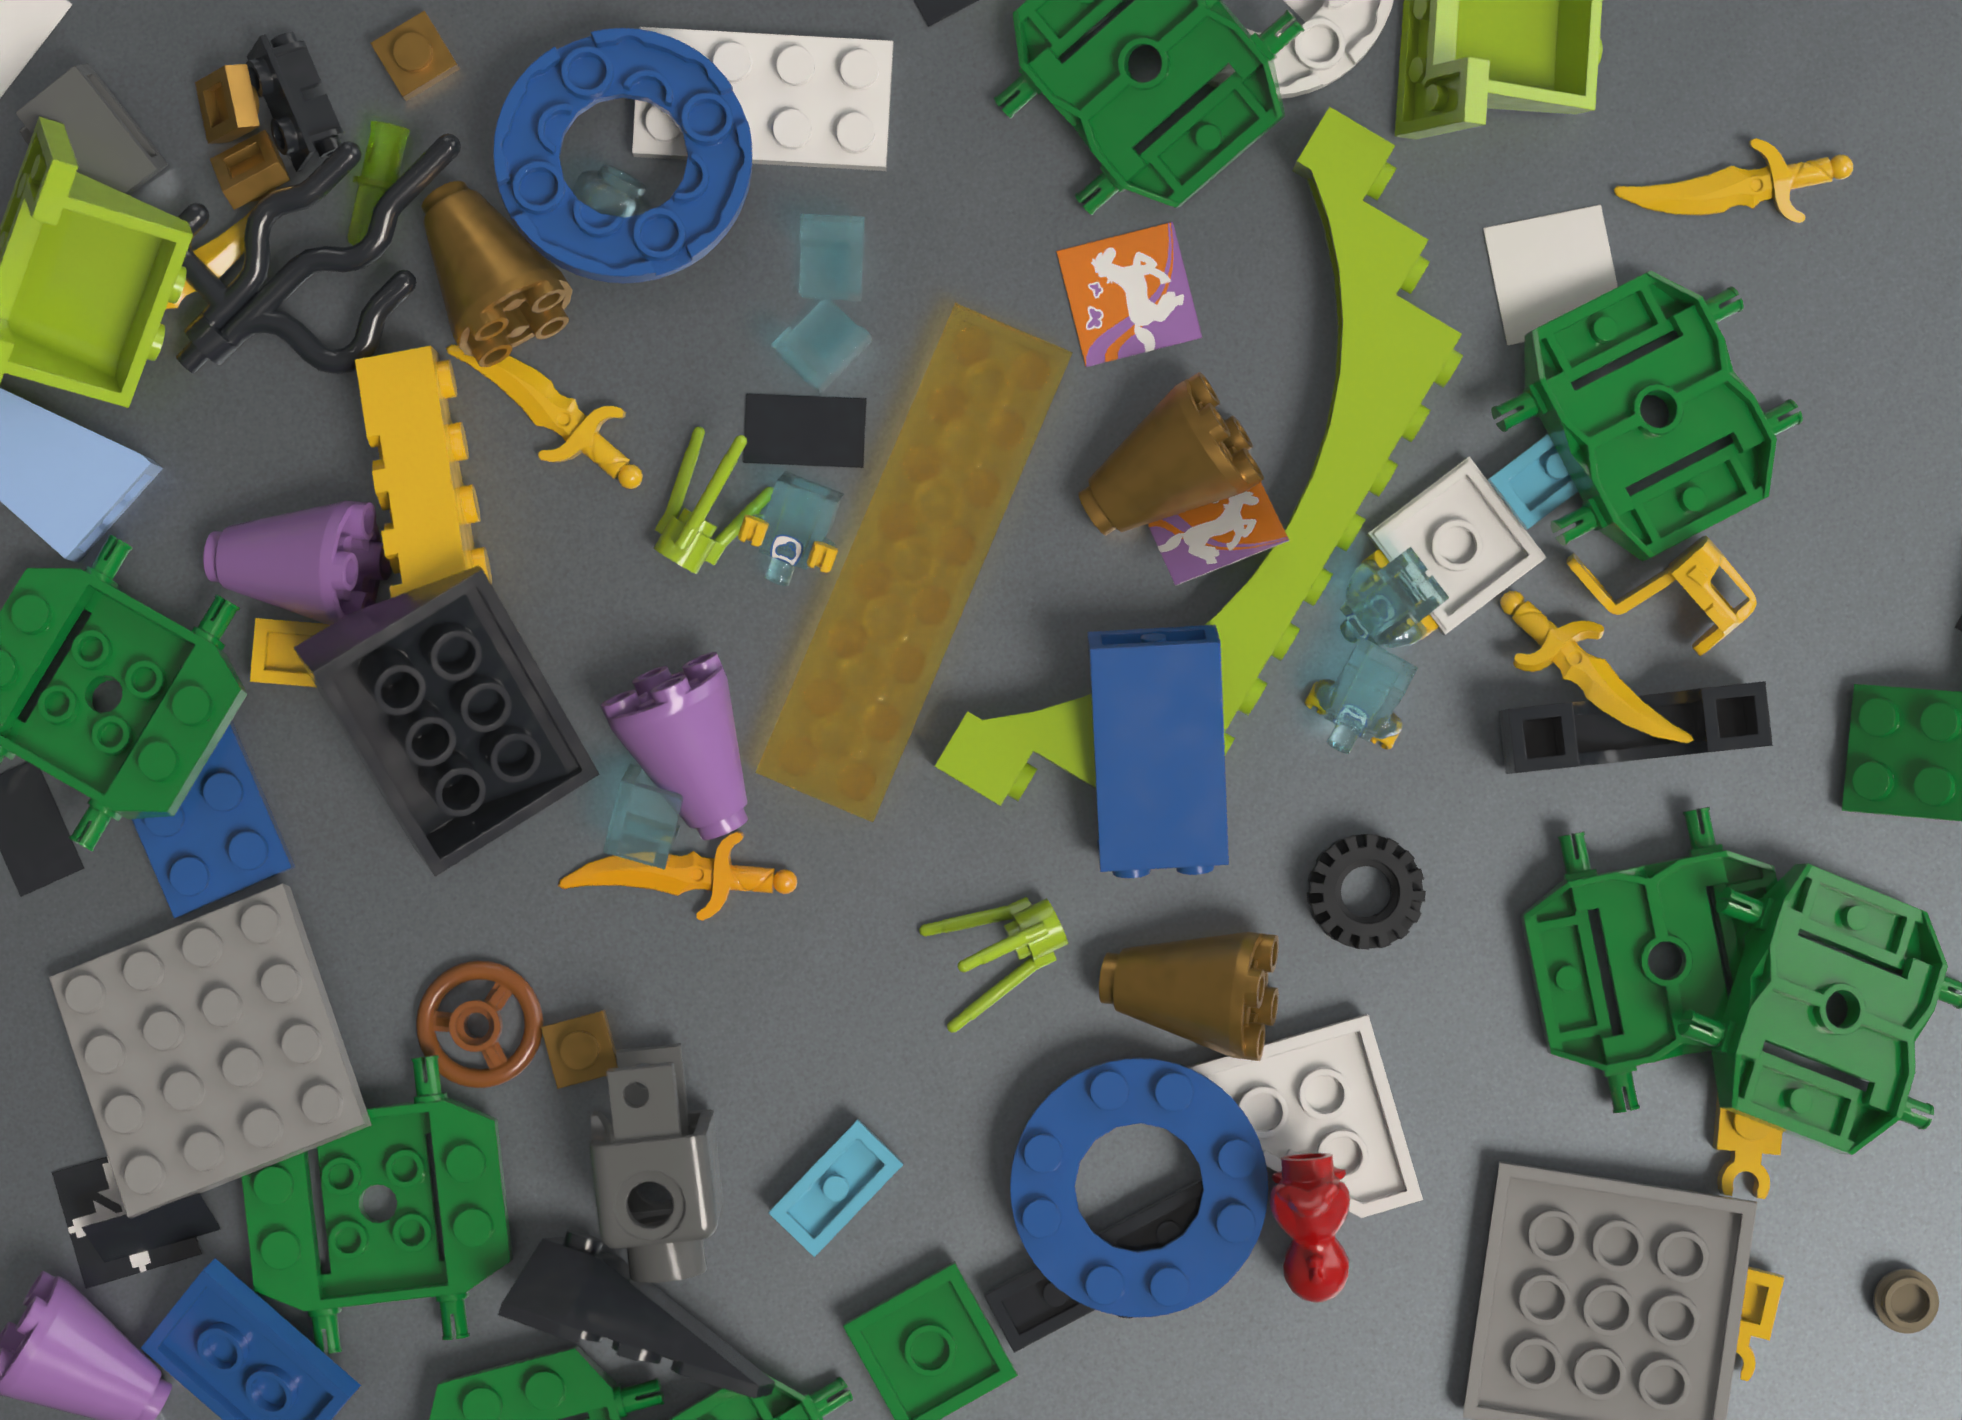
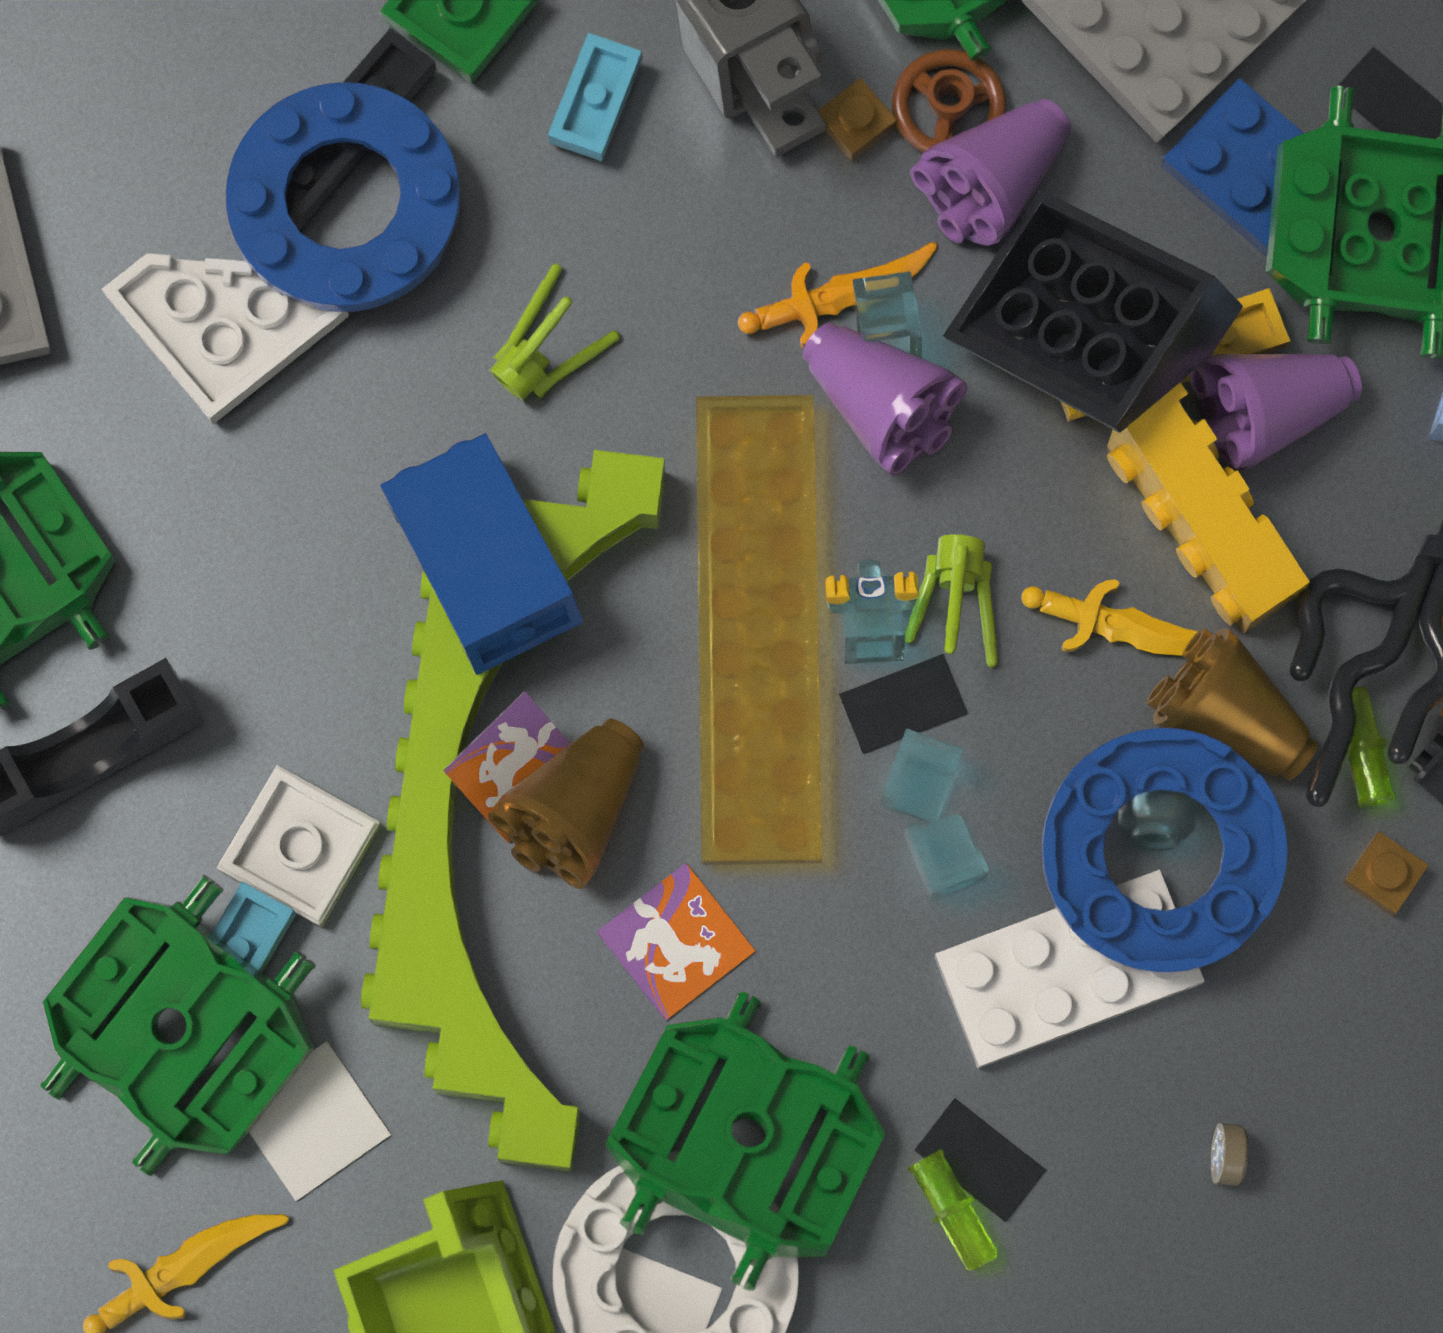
camera: 160 degrees right, 10 degrees down
pearl gold cone [1099,932,1279,1061] -> none
red animal [1270,1153,1350,1303] -> none
clear light blue piece [1305,637,1418,754] -> none
black tyre [1306,834,1426,950] -> none
clear light blue piece [1340,547,1449,649] -> none
yellow piece [1500,591,1693,743] -> none
yellow piece [1566,535,1757,656] -> none
none -> medium lavender cone [910,99,1071,246]

